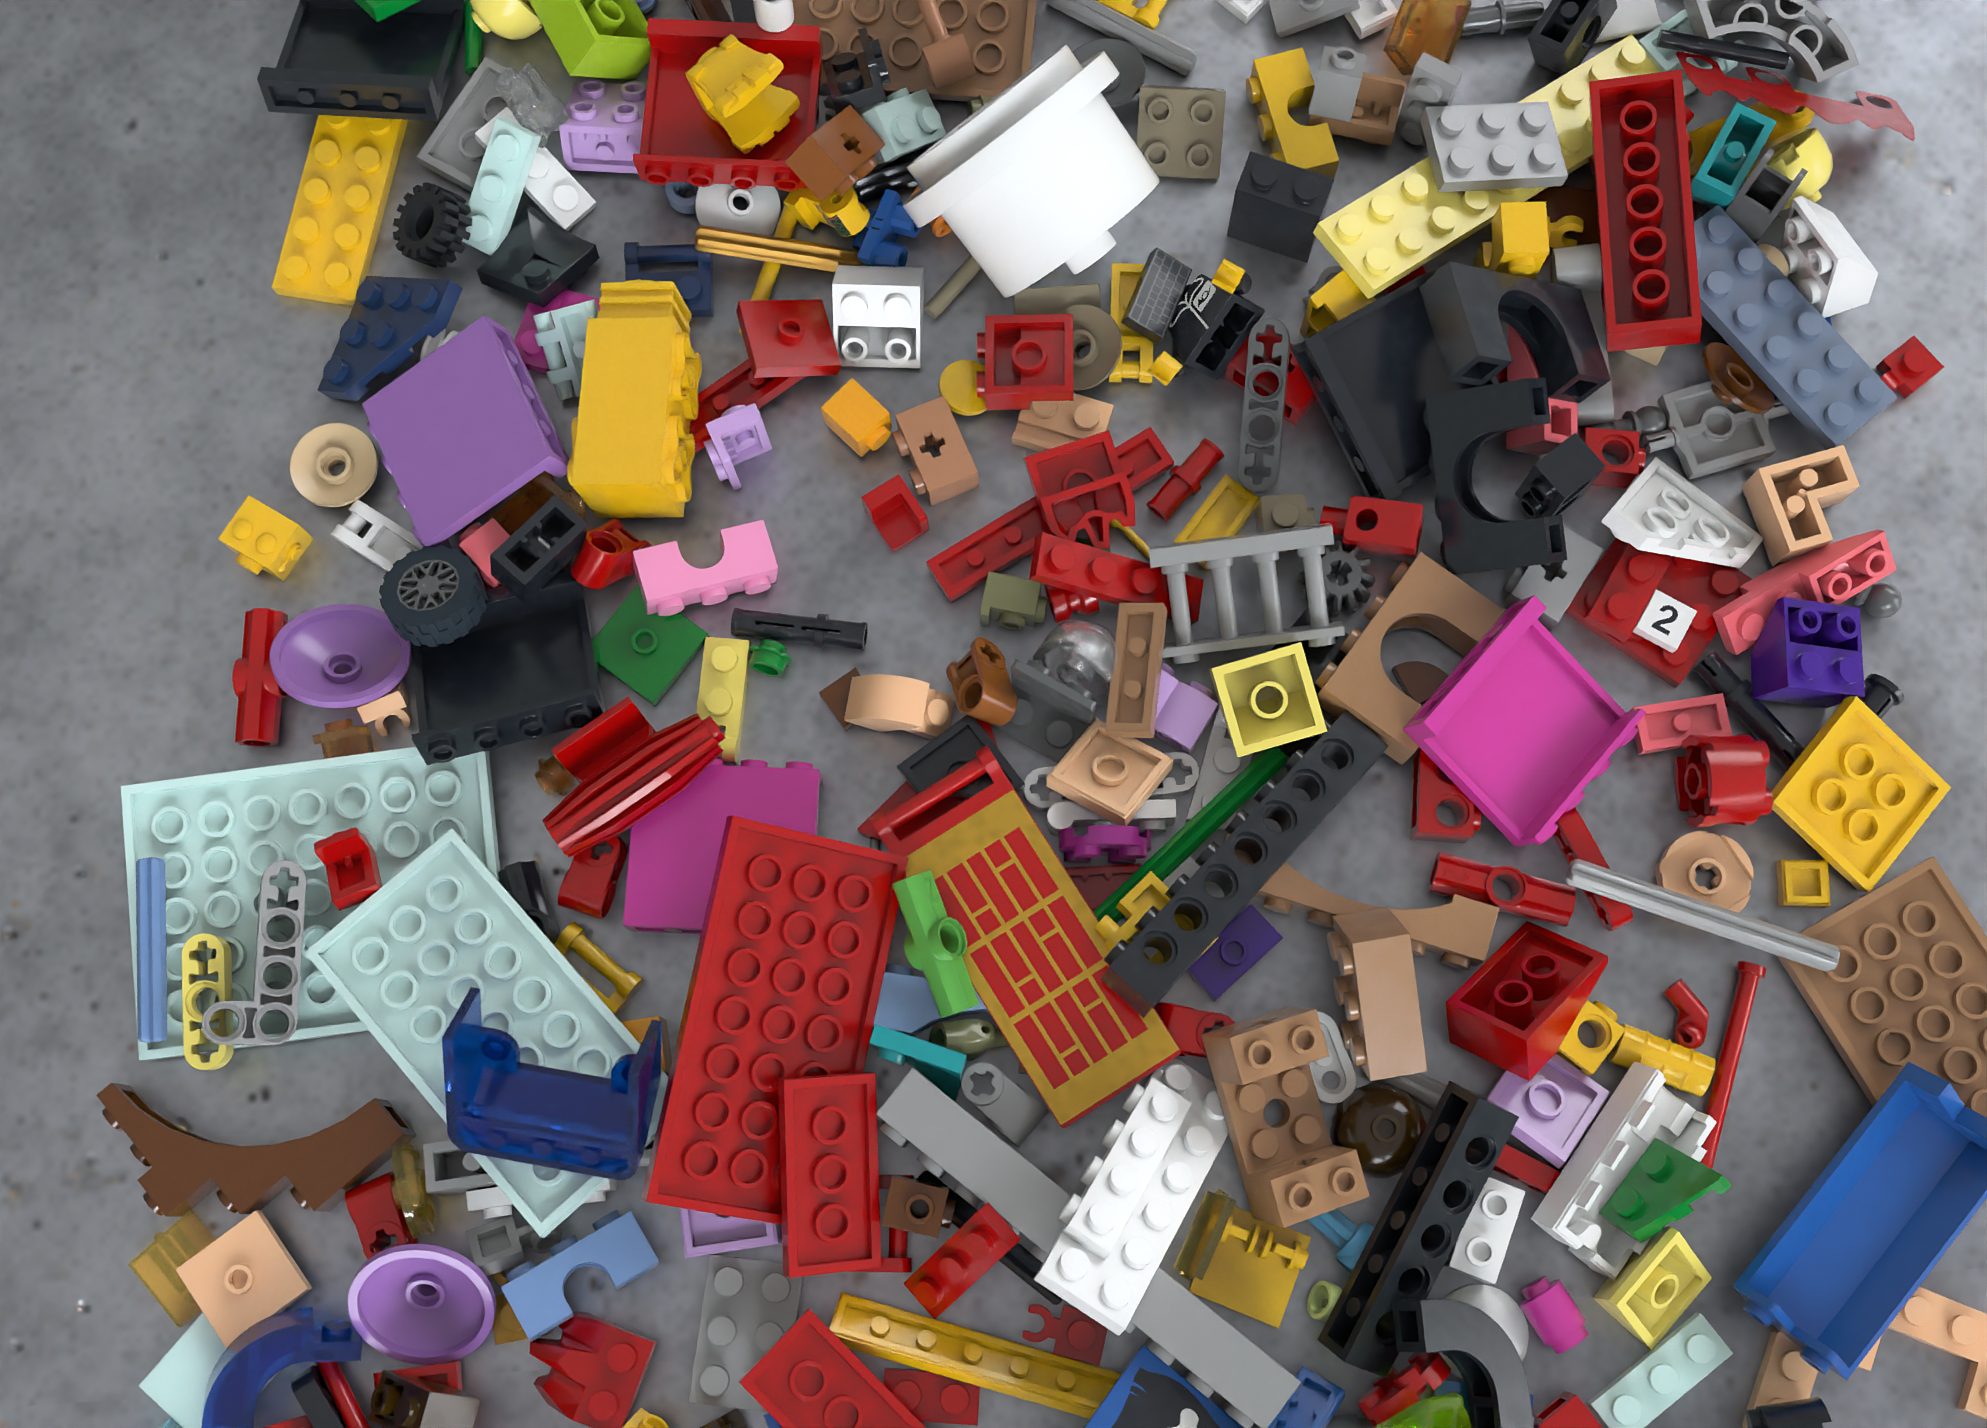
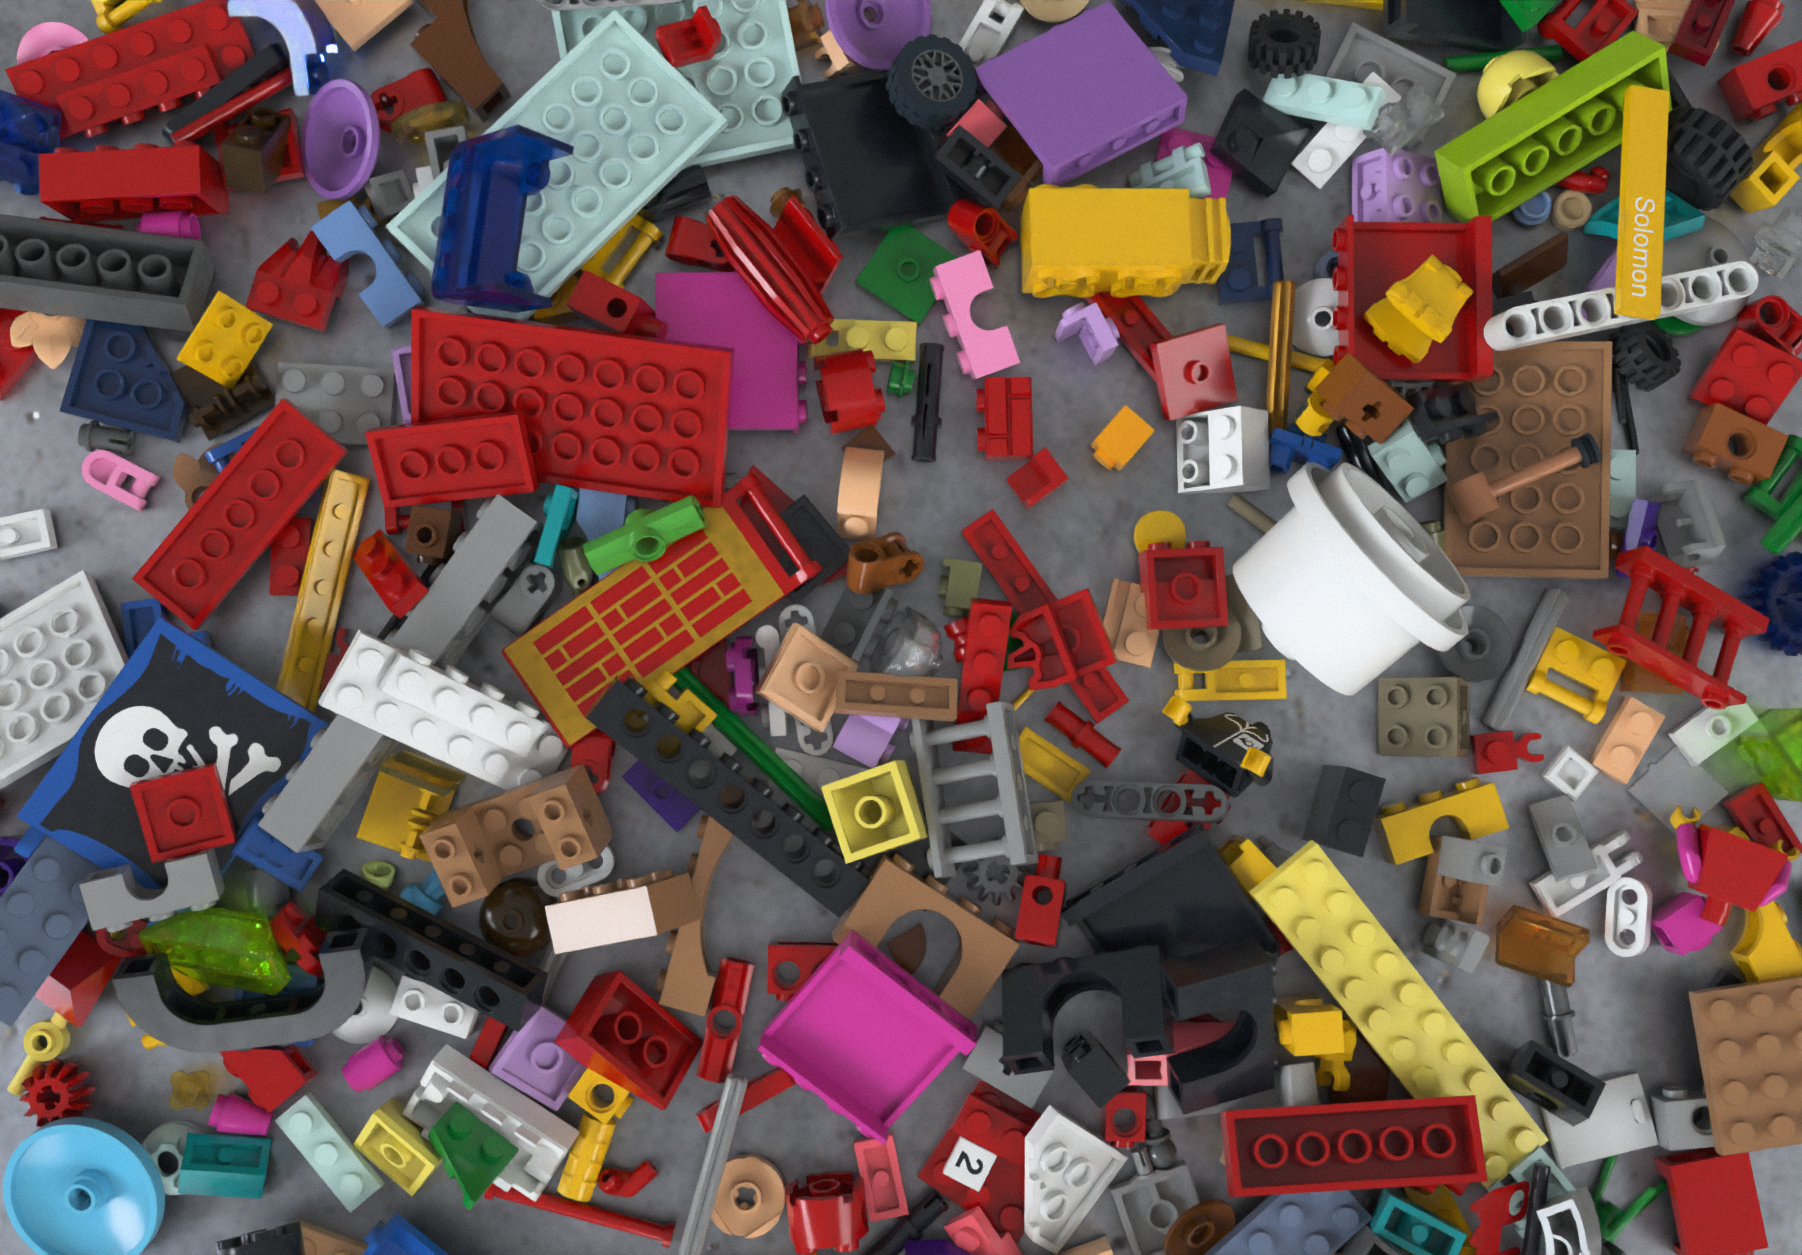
camera: 80 degrees right, 10 degrees up
nougat brick [892,395,979,506] -> none
black tile [1121,248,1192,345] -> none
light grey plate [1420,101,1568,192] -> none
none -> red torso [566,270,668,339]
none -> red brick [813,348,885,435]
none -> red brick [976,377,1033,461]
none -> red plate [1470,730,1544,774]

